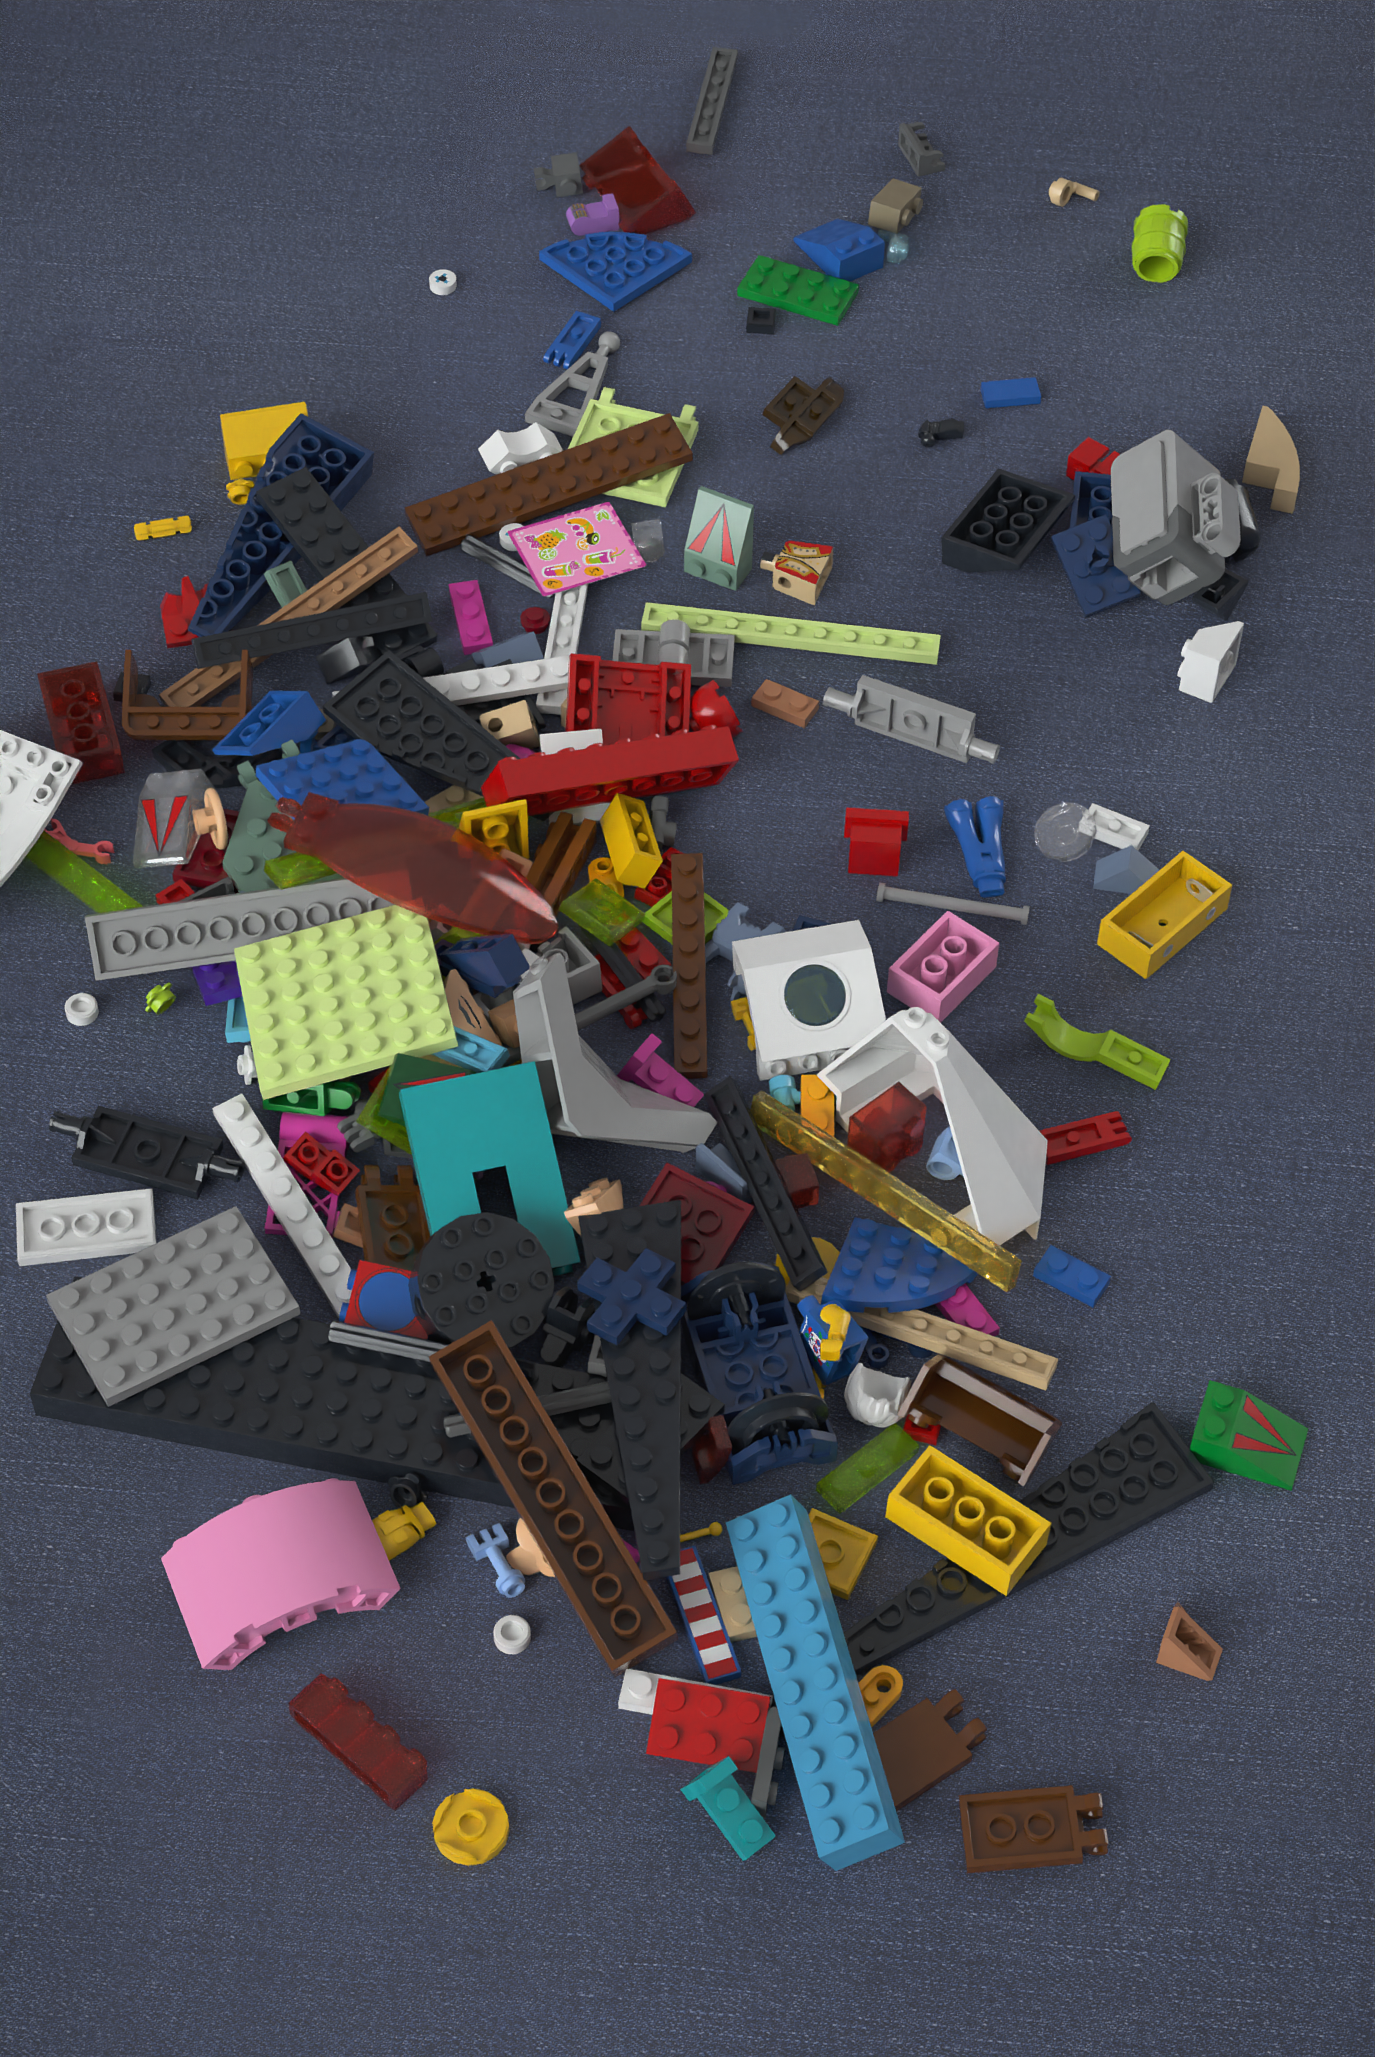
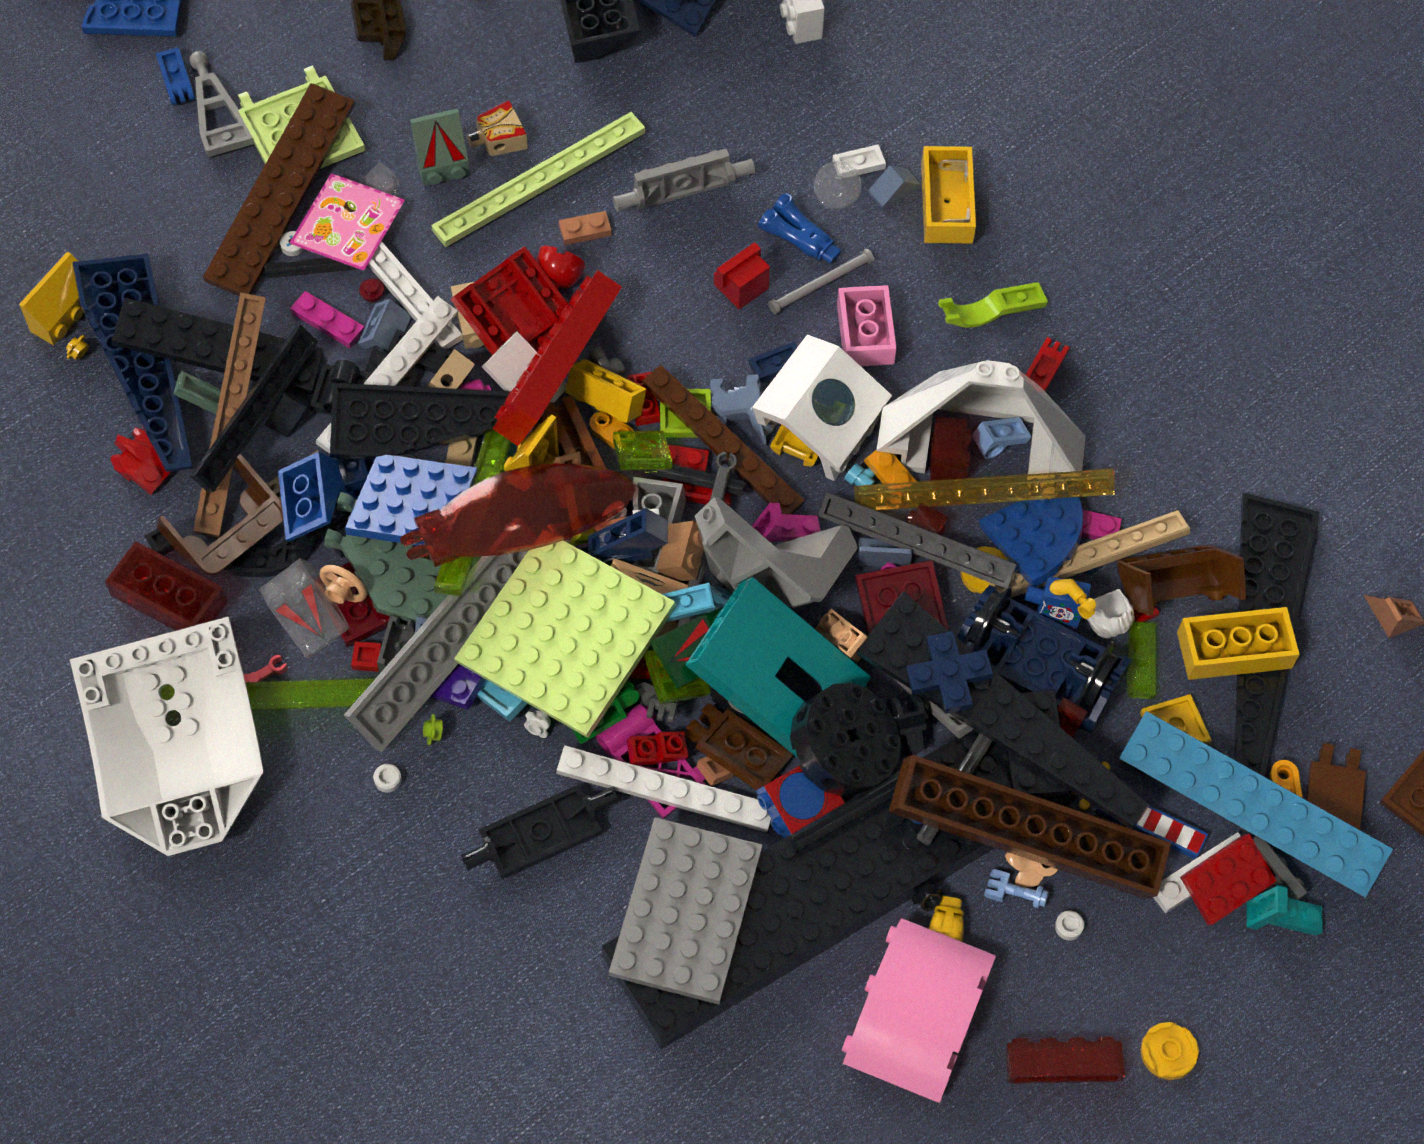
camera: 45 degrees left, 10 degrees up
white tile [16,1188,157,1266] -> none
yellow axle [134,515,192,541] -> none
white tile [429,270,457,295] -> none
white brick [478,422,563,475] -> none
light grey plate [612,620,735,687] -> none
tan plate [708,1566,757,1643] -> none
blue plate [1033,1245,1111,1308] -> none
green slope [1190,1380,1308,1491] -> none

